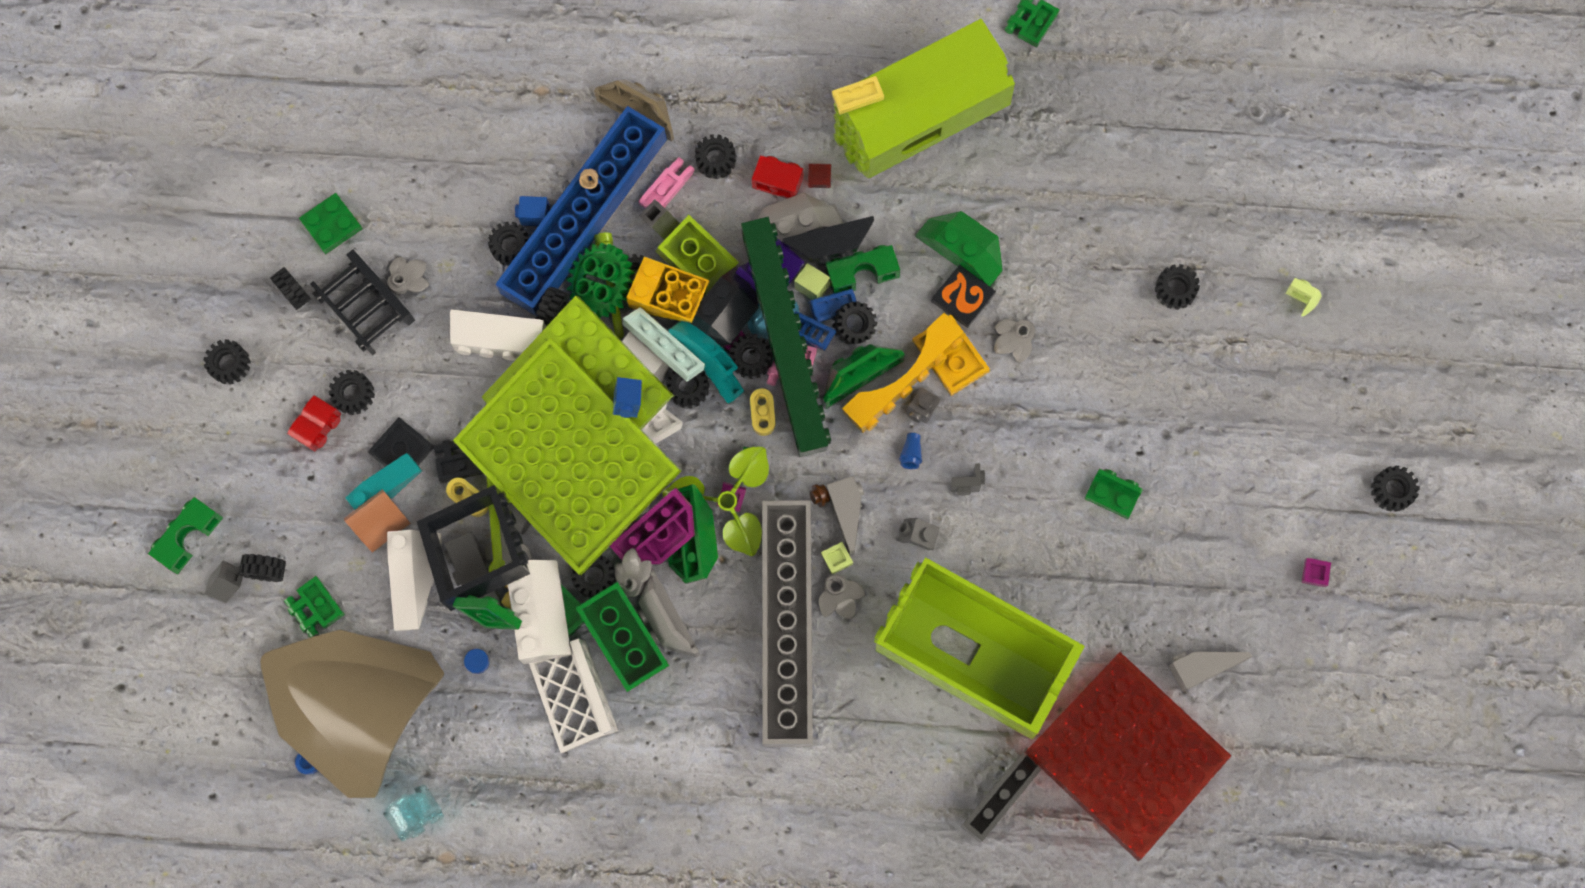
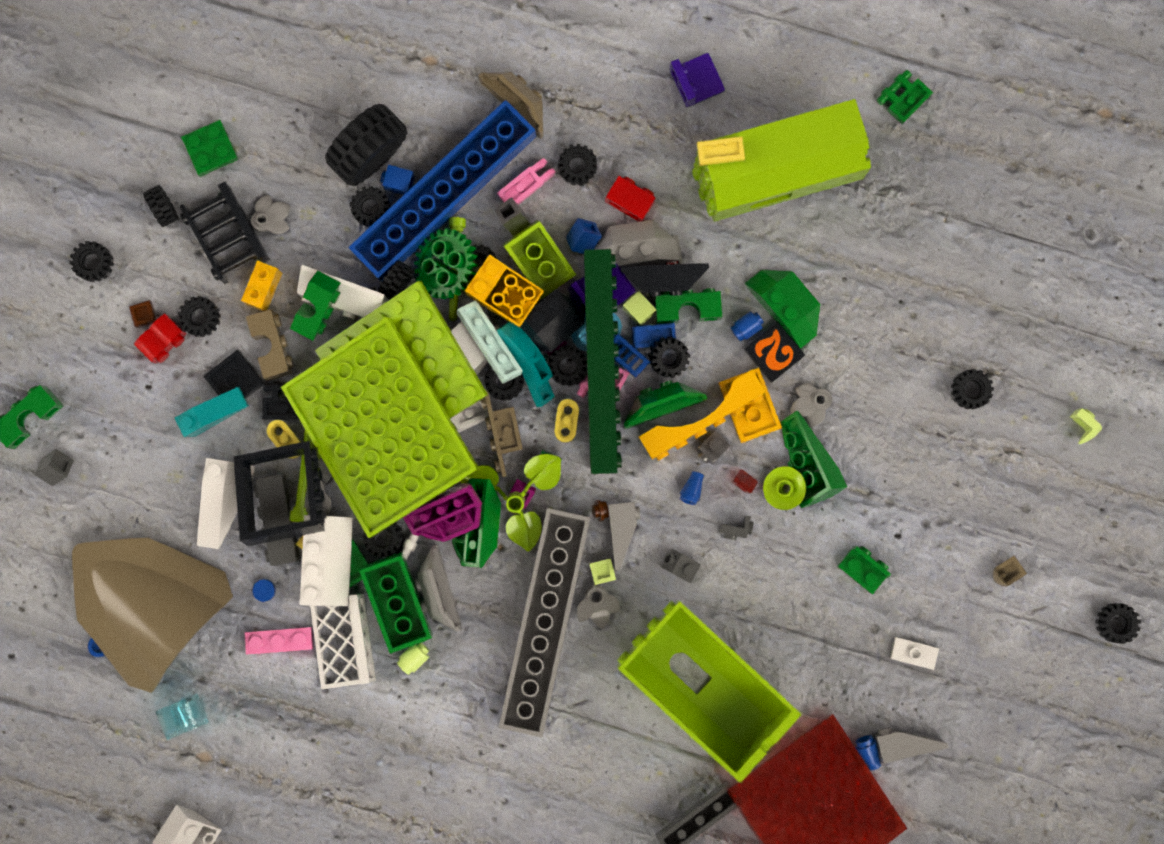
camera: 10 degrees right, 10 degrees up
black tyre [239,554,286,582] -> none
green plate [284,576,345,638] -> none
nougat slope [344,489,411,553] -> none
green plate [453,595,522,630] -> none
tan hinge [579,168,598,189] -> none
blue brick [613,377,642,418] -> none
light grey plate [614,548,652,597] -> none
clear red tile [808,164,831,188] -> none
magenta plate [1302,558,1331,588] -> none
none -> reddish brown tile [129,300,157,328]
none -> yellow brick [241,261,283,311]
none -> bright pink plate [245,627,314,655]
none -> dark tan arch [246,309,294,381]
none -> green arch [290,270,341,341]
none -> black tyre [325,104,408,186]
none -> yellowish green brick [397,642,430,675]
none -> dark tan bracket [481,390,523,478]
none -> blue panel [566,218,602,254]
none -> dark purple bracket [669,53,725,108]
none -> blue brick [730,311,764,342]
none -> clear red slope [732,469,758,494]
none -> lime dish [763,466,806,510]
none -> green wedge [781,411,847,509]
none -> blue cone [855,735,881,771]
none -> white plate [890,637,939,670]
none -> dark tan plate [993,555,1028,587]

